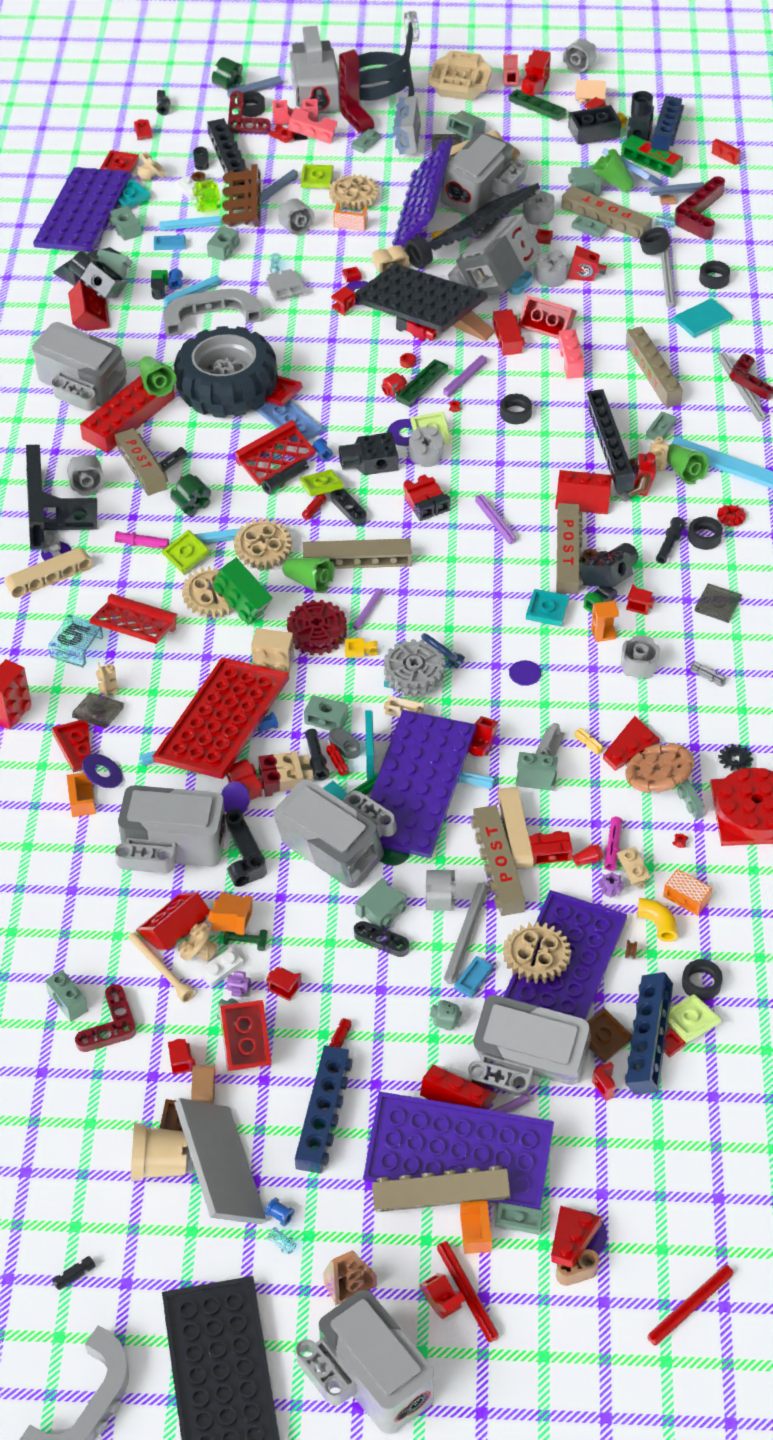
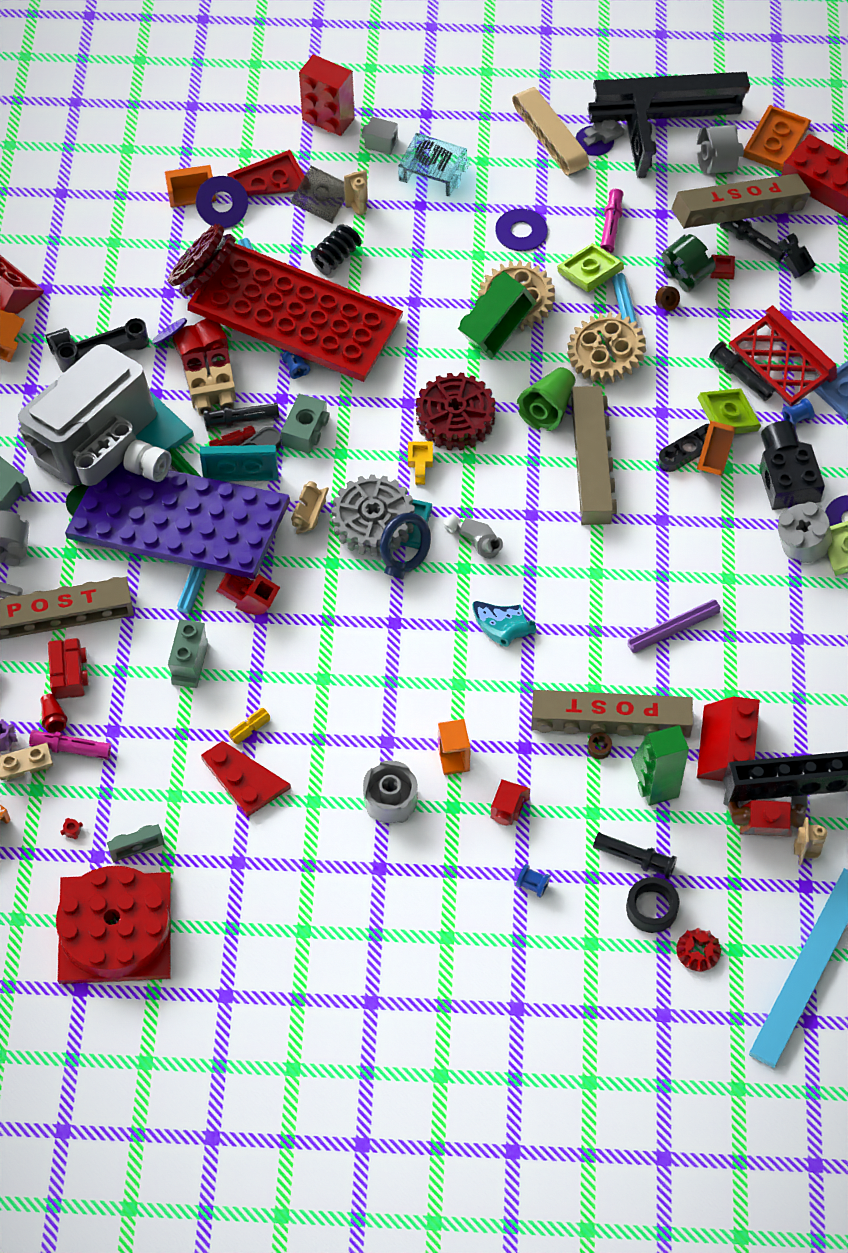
camera: 90 degrees right, 10 degrees up
red fence [90,593,177,644] -> none
light grey piece [115,785,226,873] -> none
tan brick [251,628,294,674] -> none
red axle [301,494,327,520] -> none
medium lavender piece [352,588,383,630] -> none
hips [403,474,450,521] -> none
tan beam [497,787,533,869] -> none
dark purple piece [509,660,541,686] -> none
teal plate [525,589,570,626] -> none
light grey hinge [535,723,565,756] -> none
black brick [580,543,639,587] -> none
leg [583,586,617,613] -> none
nougat plate [625,743,695,793] -> none
bright green cone [667,444,709,485] -> none
axle [690,662,726,686] -> none
clear smoke tile [694,583,742,623] -> none
black gear [718,744,753,771] -> none
none -> white wheel [124,440,172,482]
none -> dark red piece [167,223,236,297]
none -> black piece [310,224,362,276]
none -> light grey brick [362,116,398,155]
none -> light grey arm [443,514,503,559]
none -> teal arm [472,601,537,647]
none -> dark purple gear [495,209,548,251]
none -> blue bush [516,864,551,898]
none -> green wedge [631,725,689,806]
none -> reddish brown tile [655,286,680,311]
none -> orange panel [697,420,737,476]
none -> orange tile [742,104,812,171]
none -> black plate [778,233,816,279]

